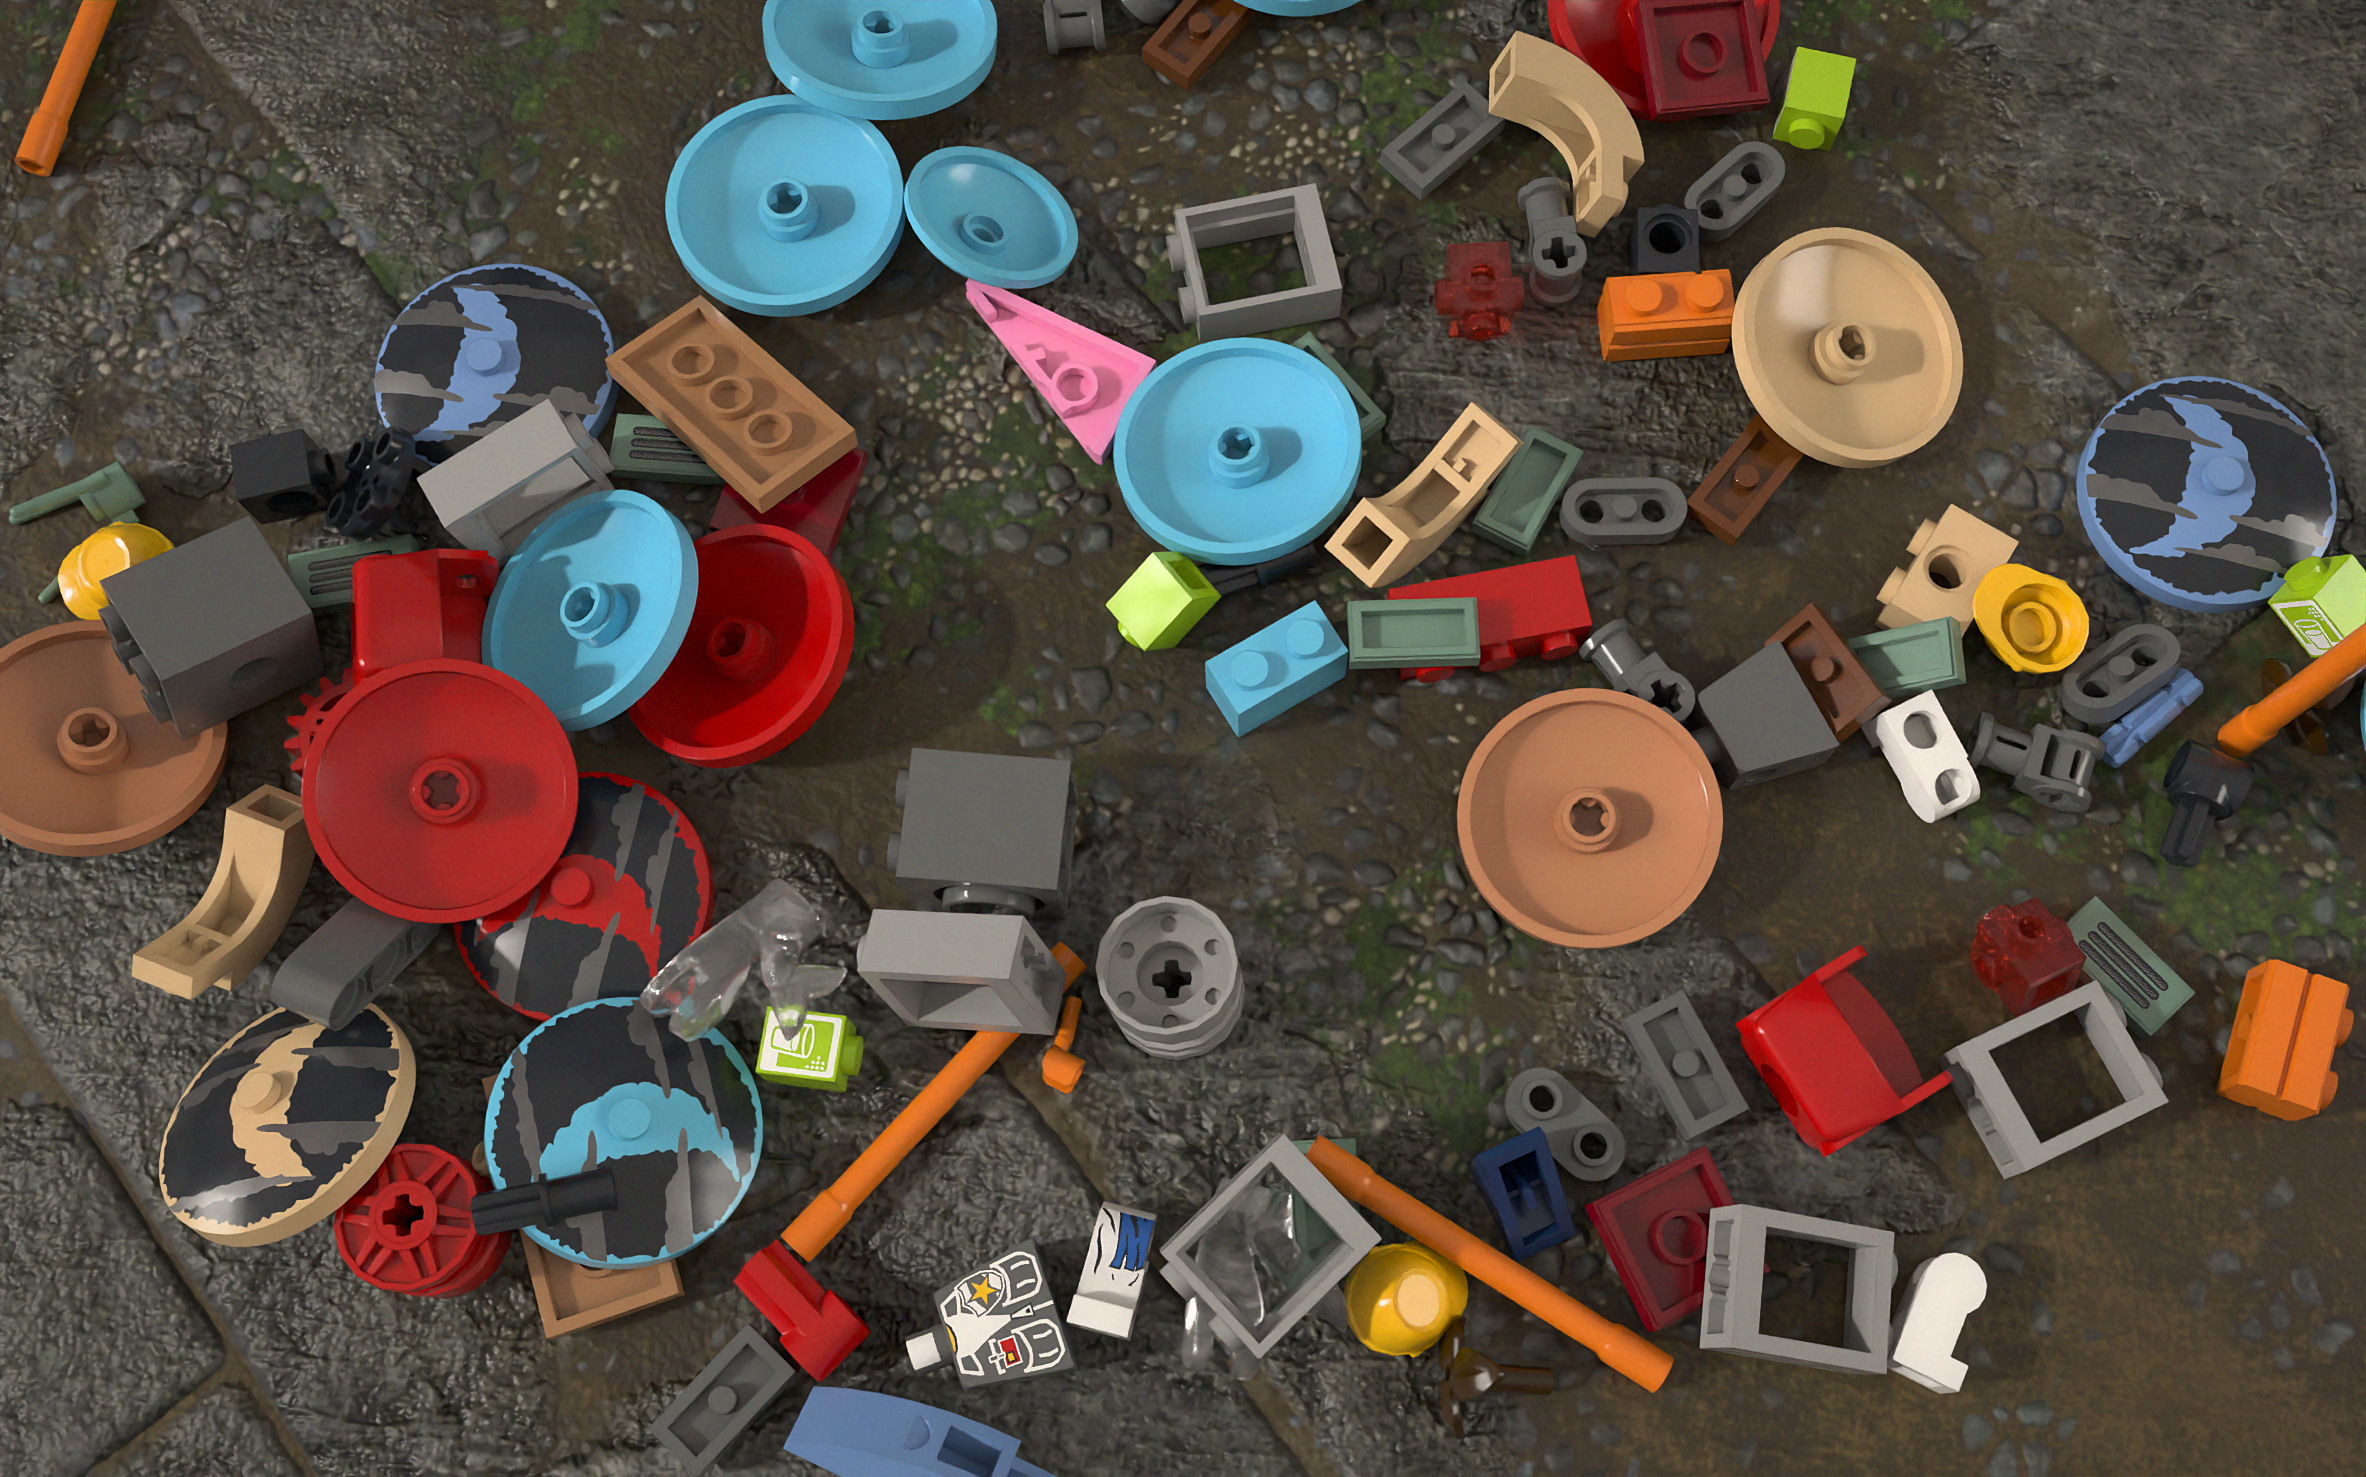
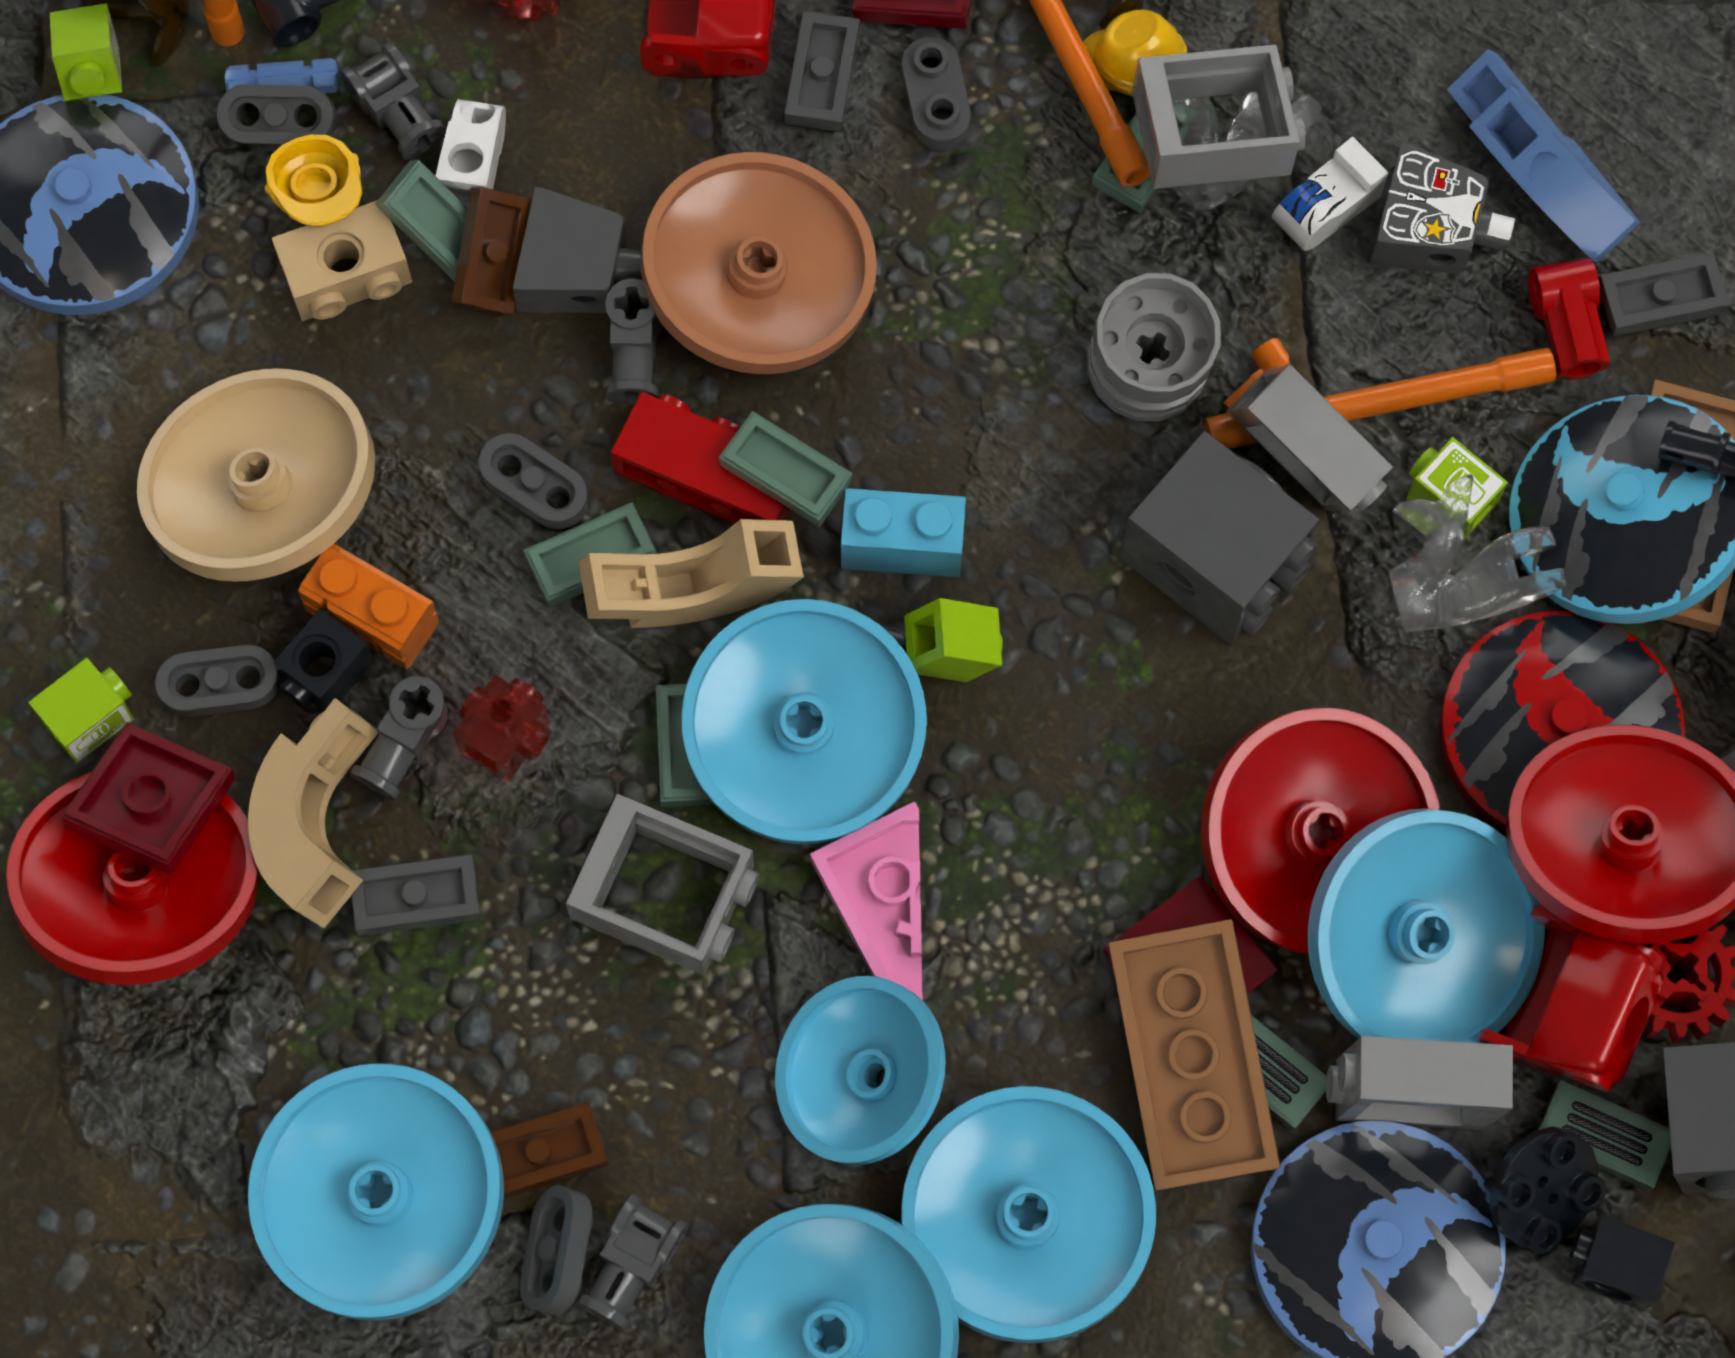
camera: 150 degrees left, 0 degrees up
dark blue slope [1468,1126,1576,1262] -> none
reddish brown plate [1686,414,1805,547] -> none

